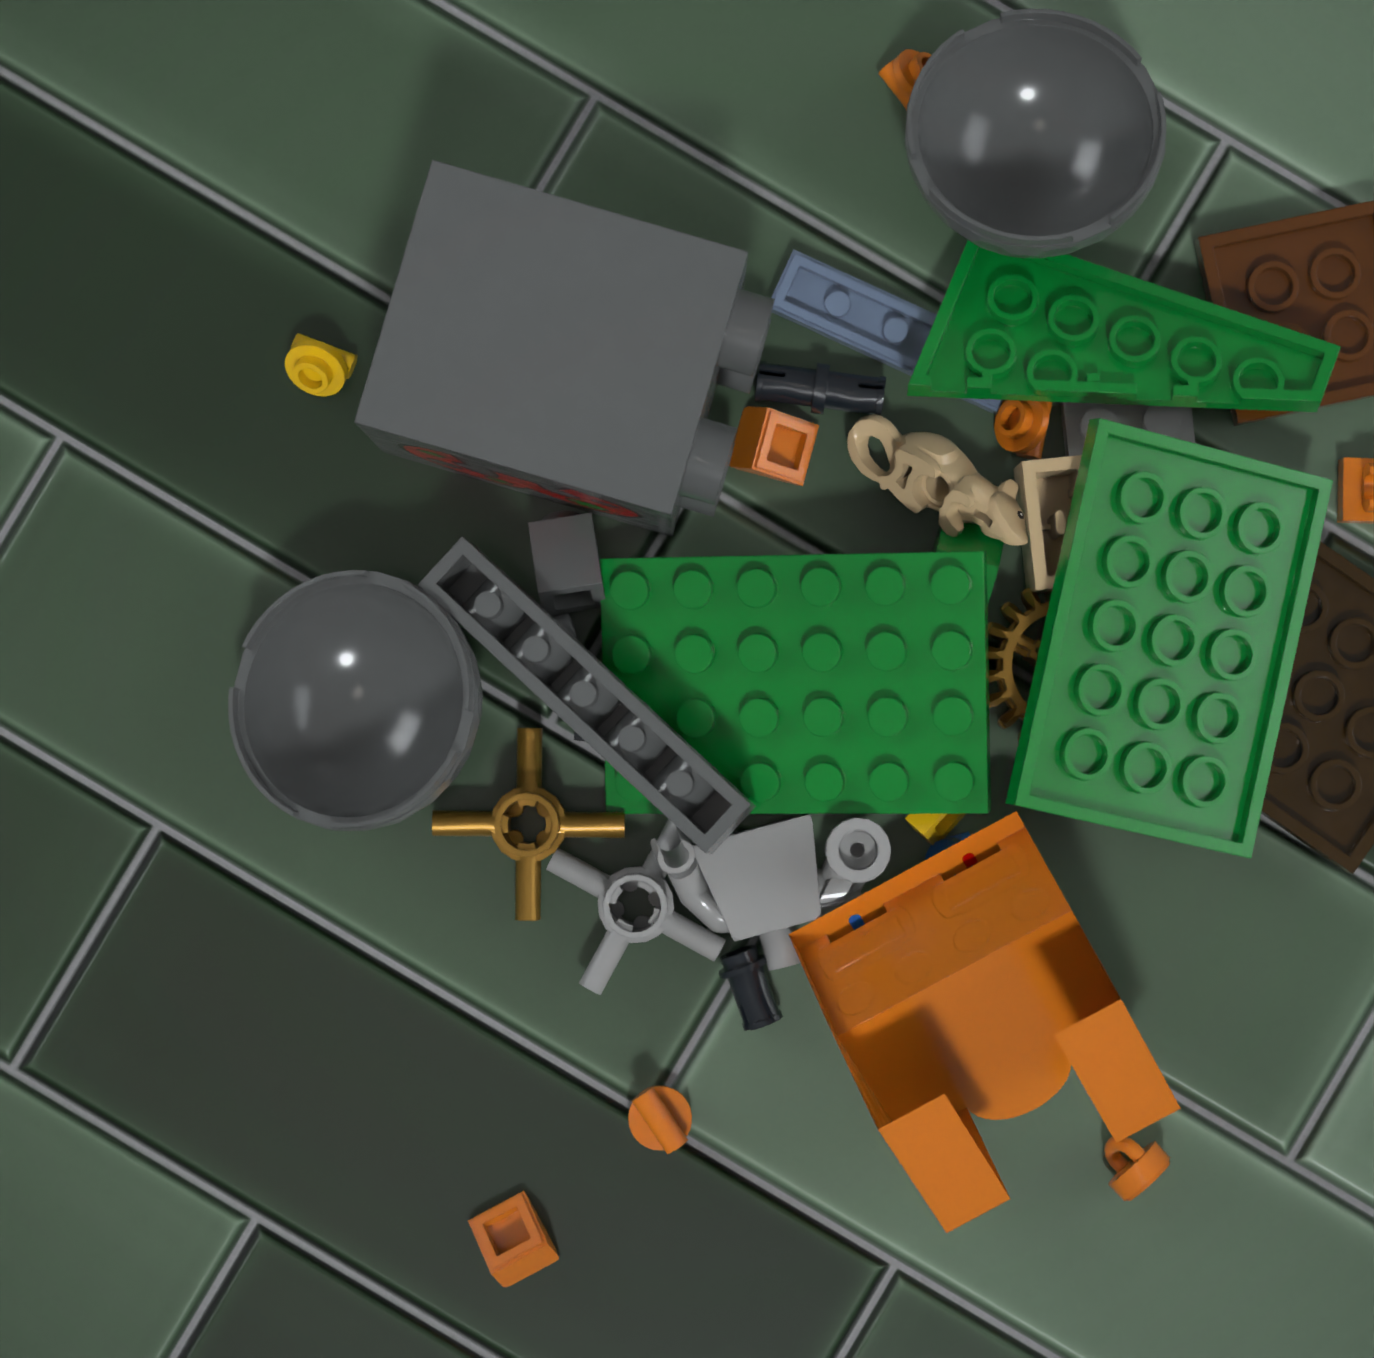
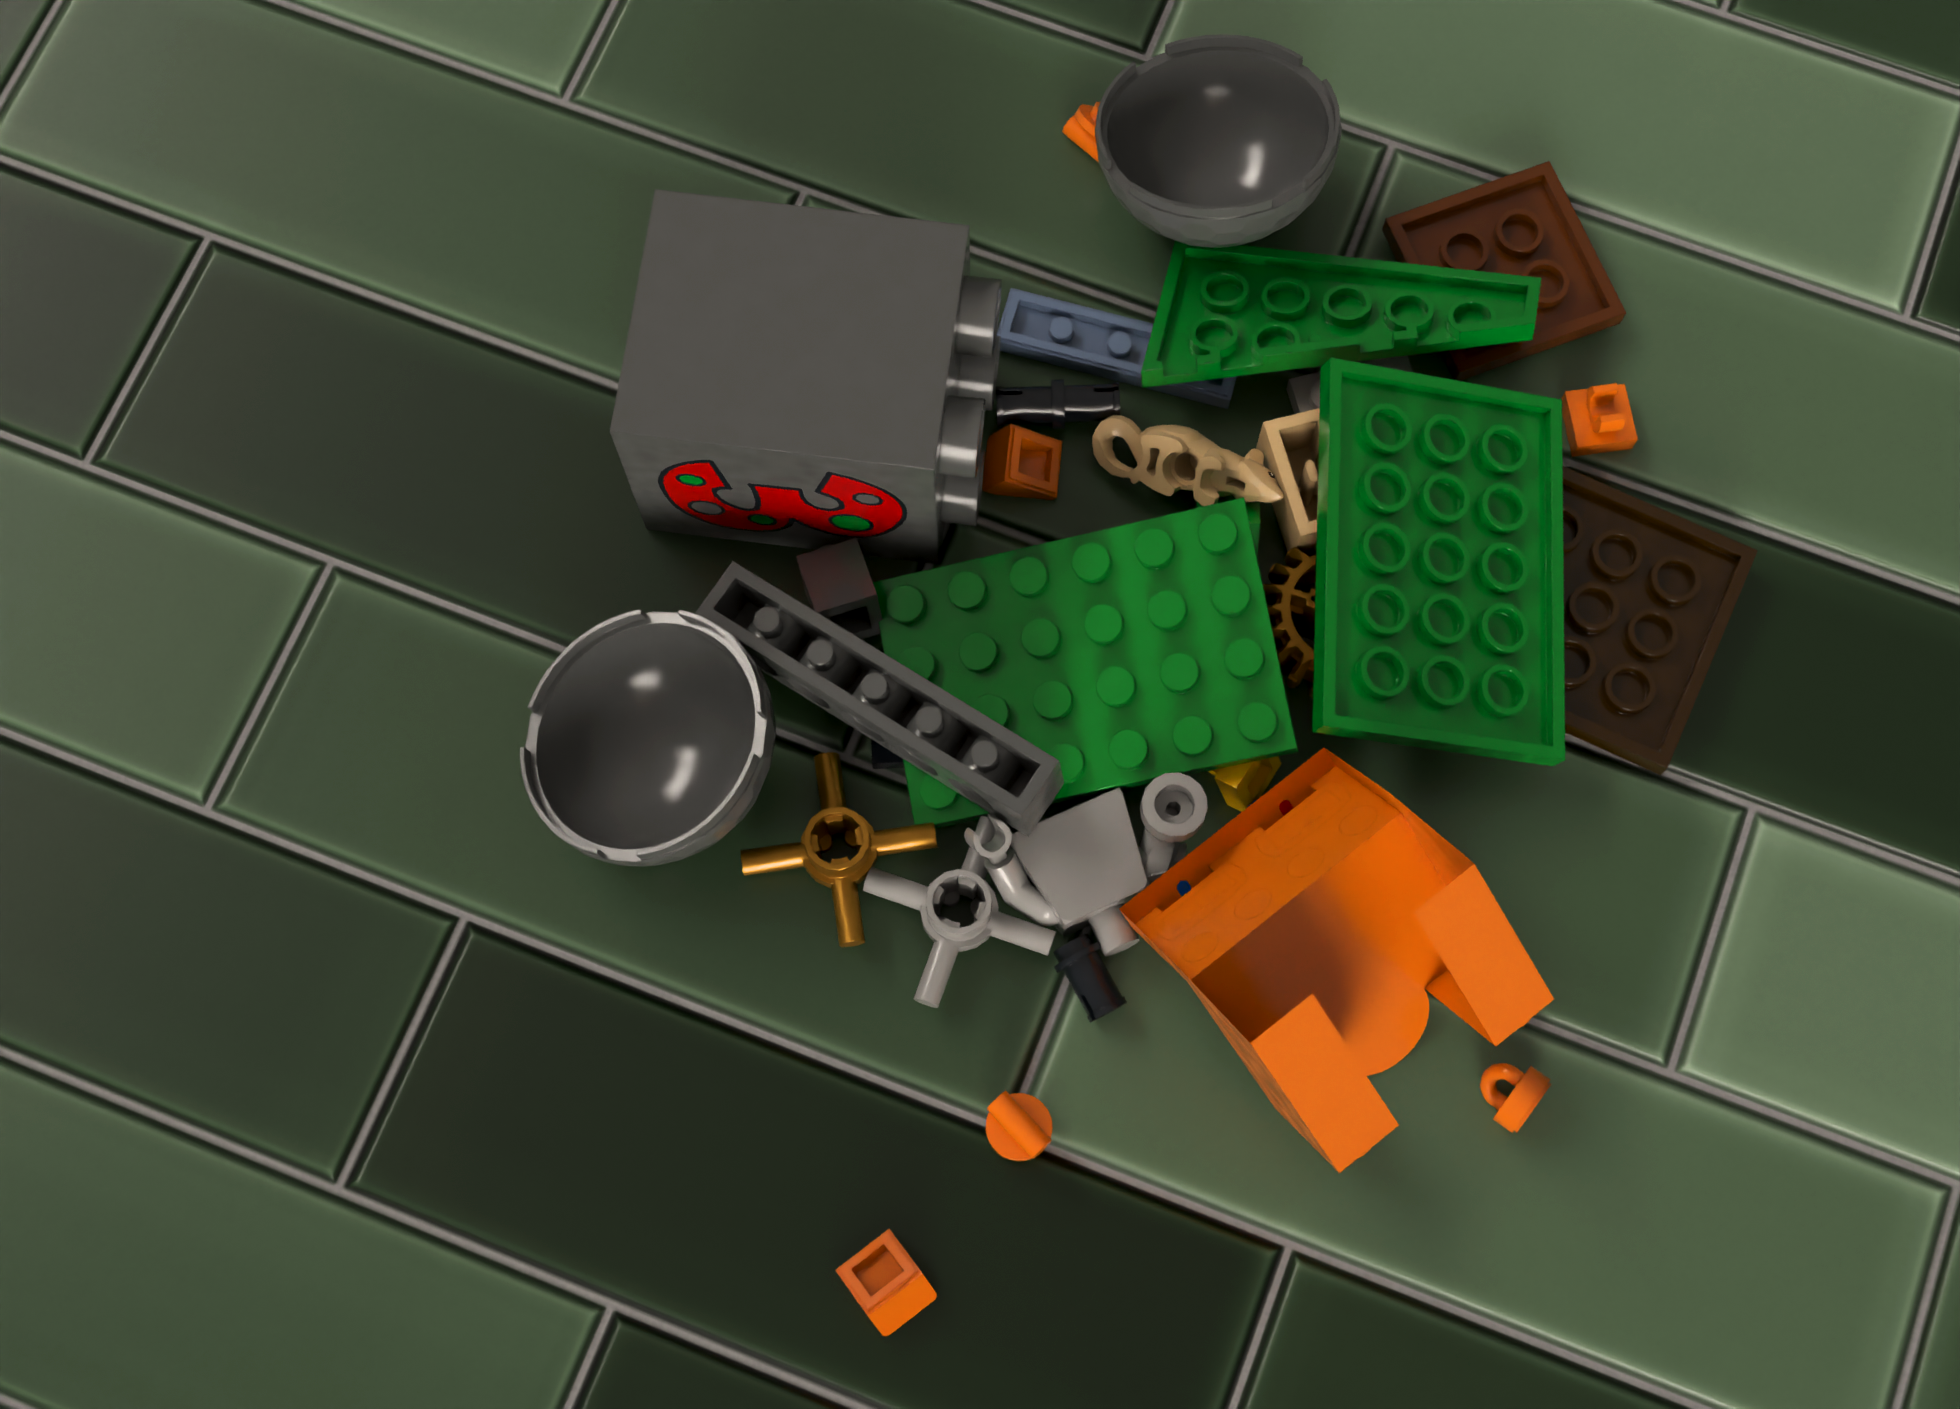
camera: 10 degrees left, 15 degrees down
yellow plate [285,333,358,397] -> none
orange plate [994,400,1053,460] -> none

